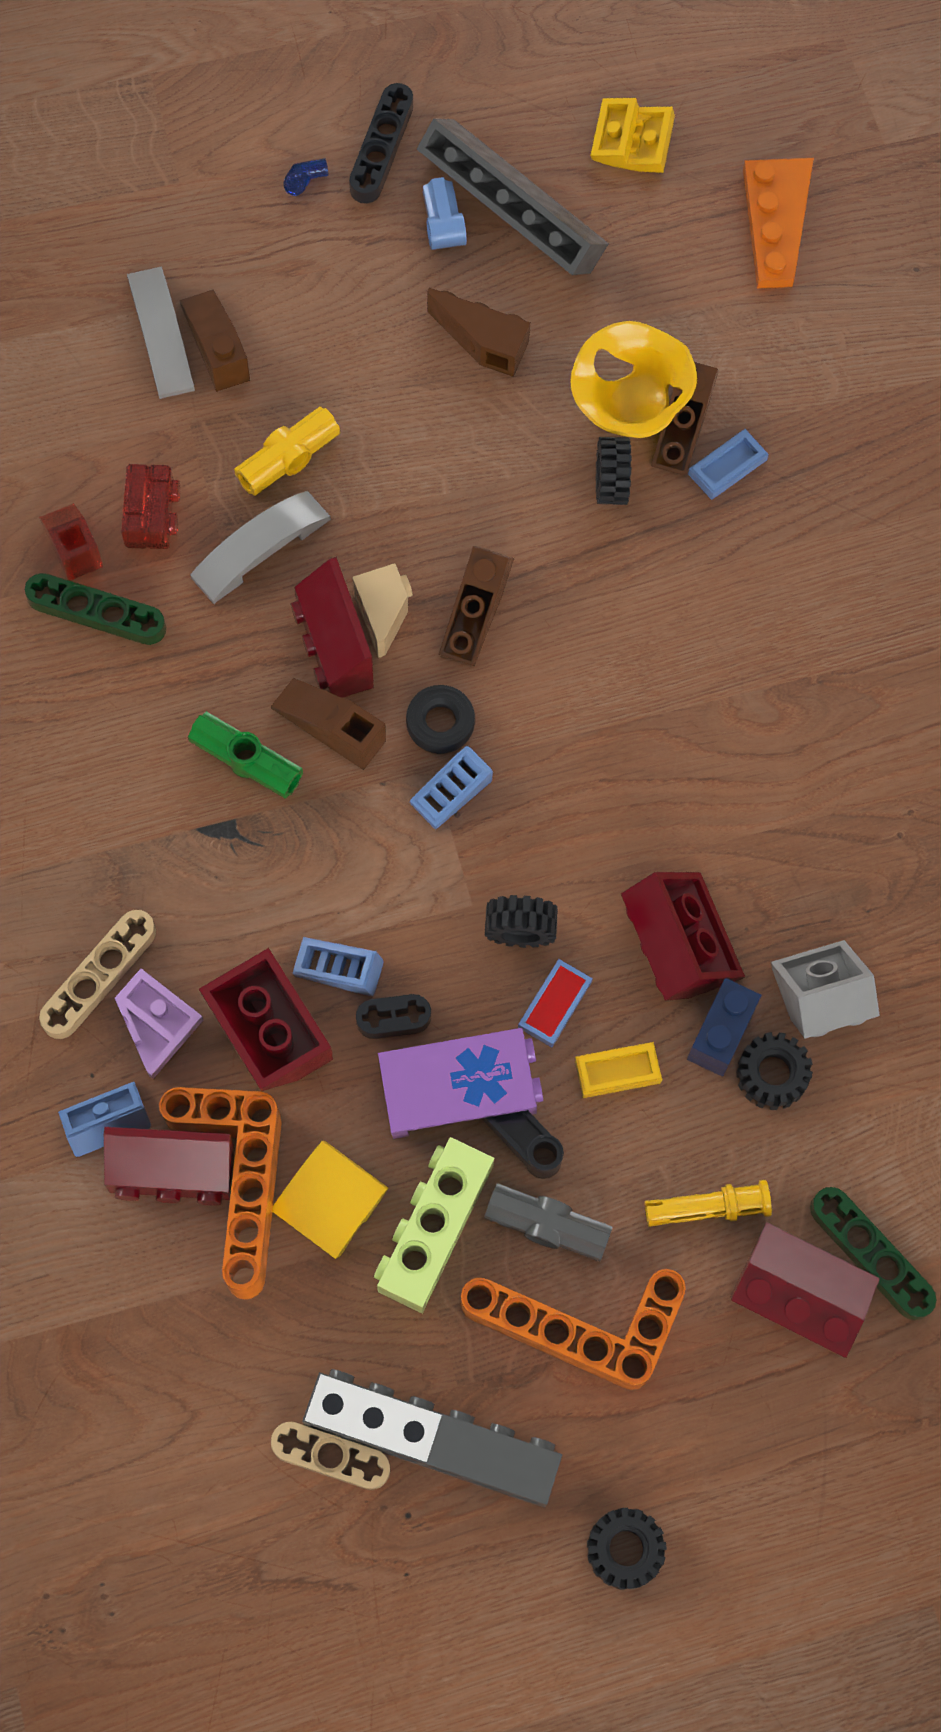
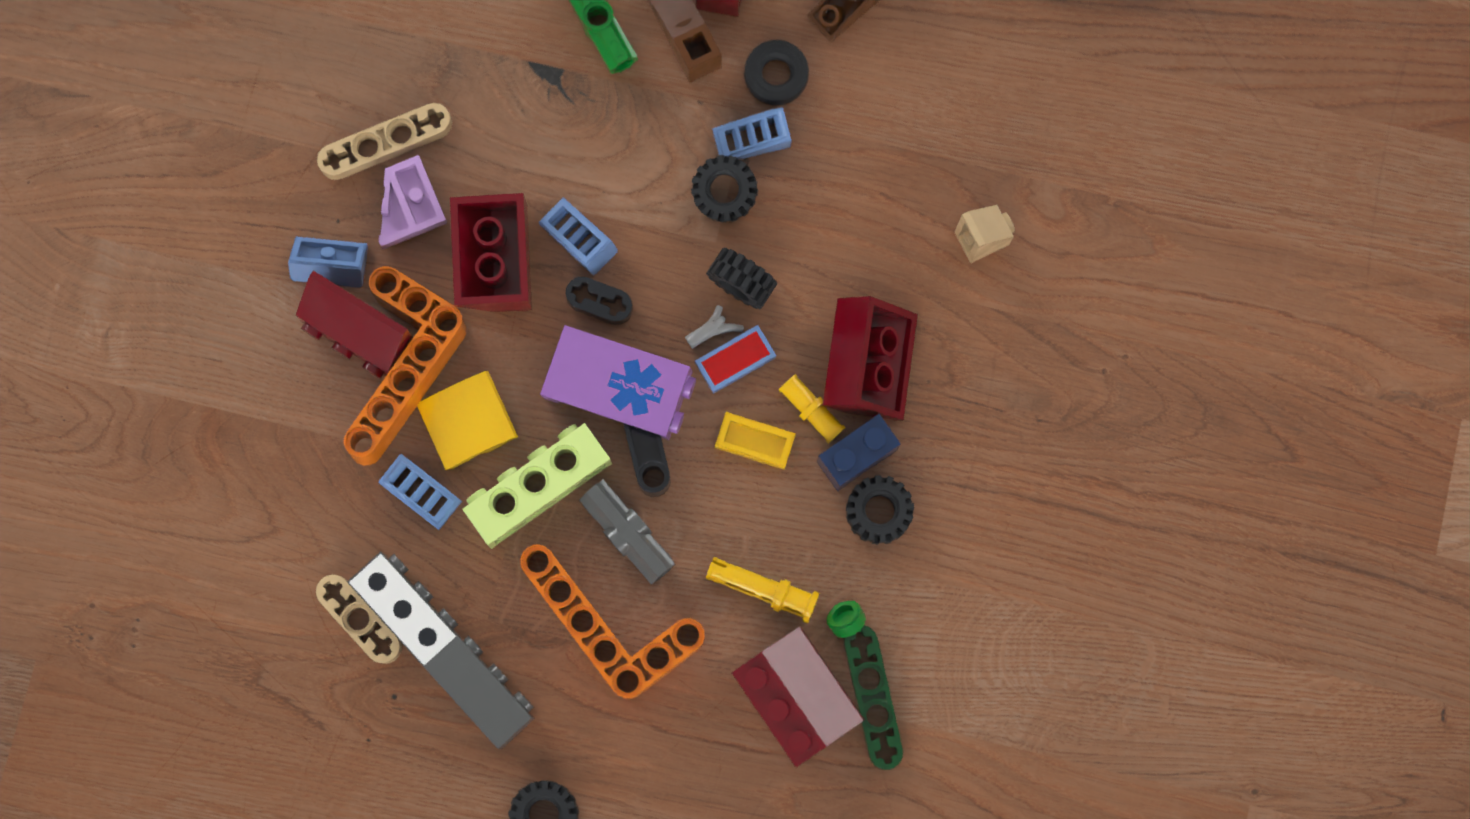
camera: 30 degrees right, 10 degrees up
light grey slope [771,940,880,1039] -> none
none -> medium blue slope [378,454,462,530]
none -> light grey bar [685,305,744,349]
none -> black tyre [691,155,758,223]
none -> yellow pin [779,374,846,444]
none -> green tile [826,600,866,638]
none -> tan slope [955,205,1015,263]

